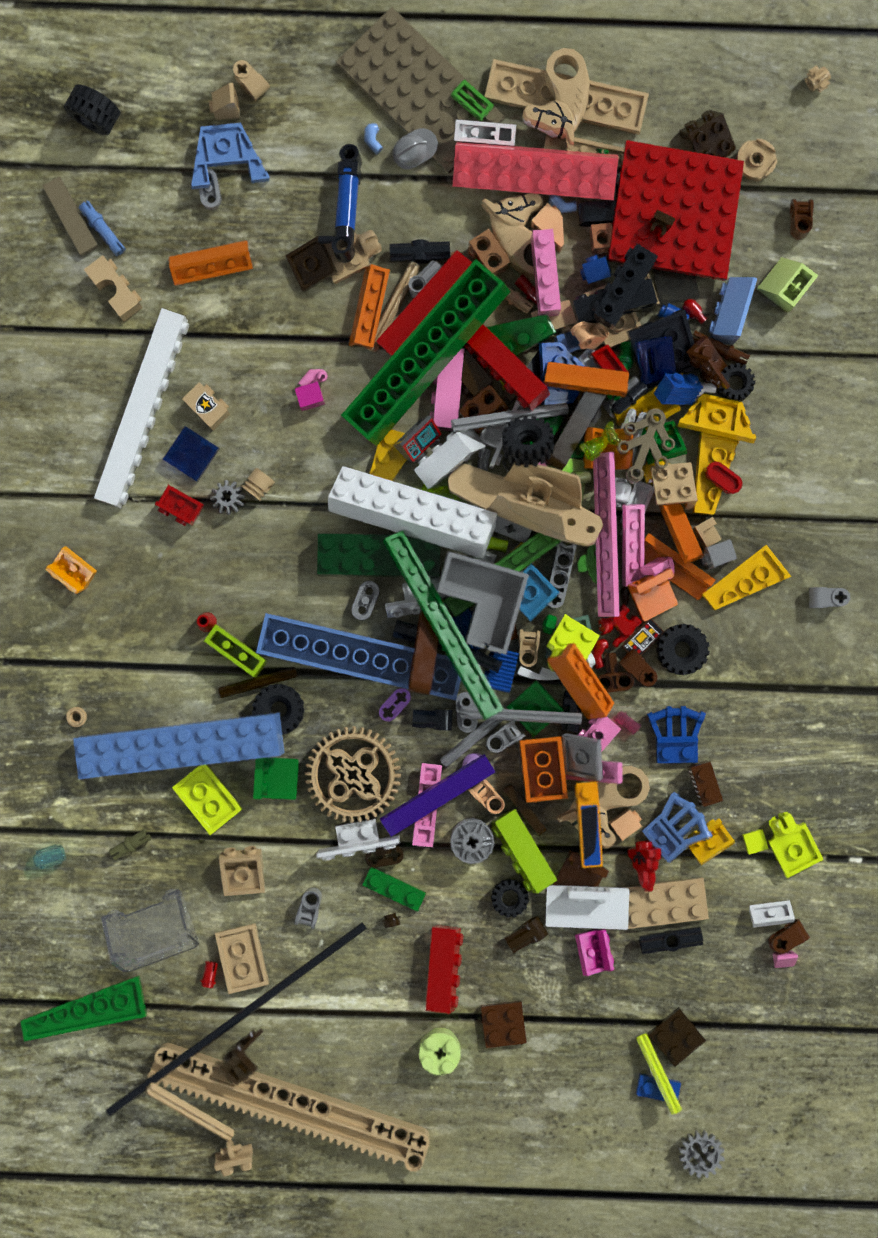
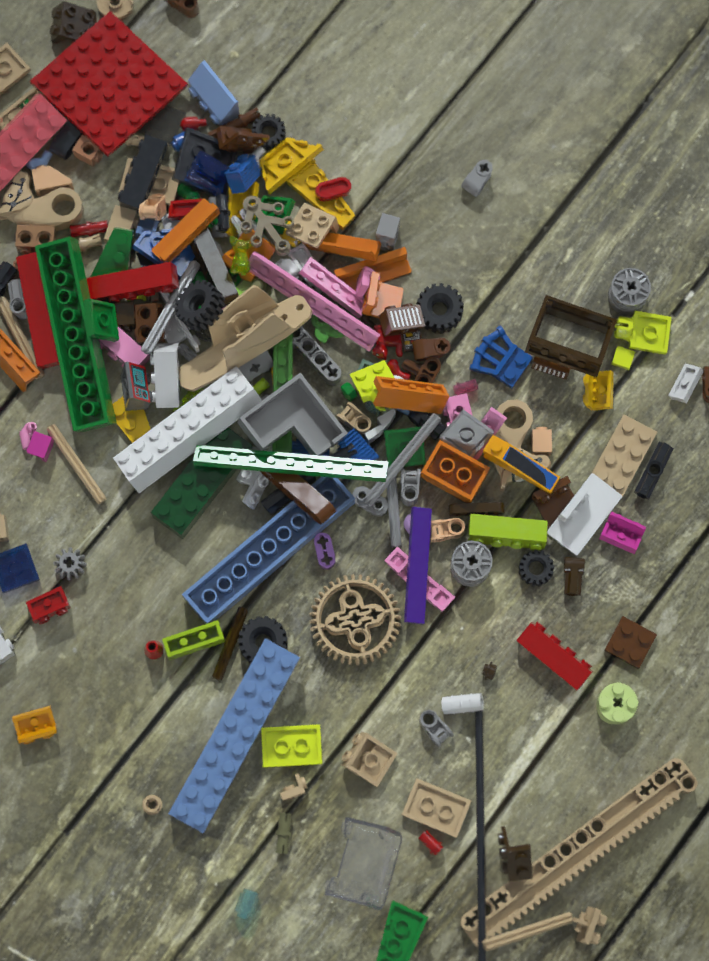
camera: 55 degrees left, 10 degrees down
tan piece [241,468,275,501] -> none
green bracket [253,757,299,800] -> none
white bracket [316,818,400,861] -> none
light grey plate [352,581,379,620] -> none
green plate [362,867,426,912] -> none
dark brown beam [365,845,404,868] -> none
black piece [412,709,453,731] -> none
dark azure plate [519,564,560,621] -> none
bright pink brick [531,229,561,317] -> none
blue brick [580,255,612,284] -> none
black brick [592,244,658,330] -> none
red rock [627,841,661,892] -> none
medium blue plate [642,792,713,863] -> none
dark brown tile [649,210,676,237] -> none
tan panel [692,517,721,549] -> none
yellow wing [702,545,792,610] -> none
yellowish green slope [757,257,818,313] -> none
none -> tan axle [47,424,106,504]
none -> green plate [84,298,119,342]
none -> tan bracket [280,773,308,802]
none -> brick [379,303,425,337]
none -> white axle [442,693,484,715]
none -> dark brown window [525,295,617,378]
none -> light grey wheel [608,268,651,315]

